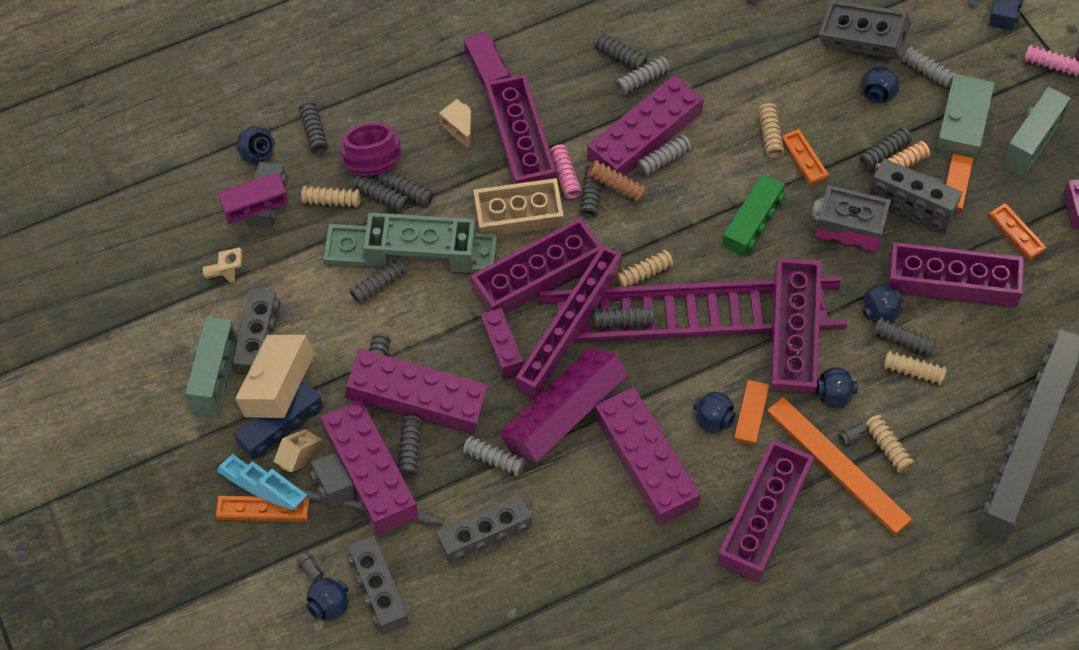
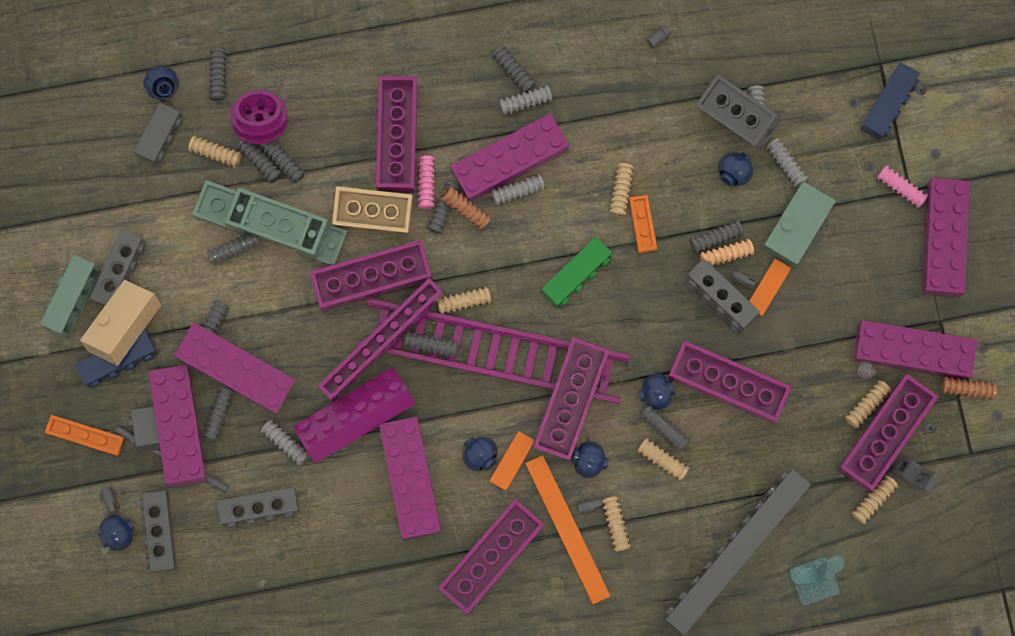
camera: 15 degrees right, 20 degrees up
tan bracket [203,248,242,283] -> none
medium azure slope [217,454,307,510] -> none
magenta brick [218,173,289,224] -> none
tan slope [273,429,323,473] -> none
tan slope [439,99,472,148] -> none
magenta brick [463,31,511,94] -> none
magenta brick [481,308,523,380] -> none
dark grey piece [812,185,891,253] -> none
orange tile [988,203,1047,261] -> none
sand green brick [1002,87,1071,178] -> none

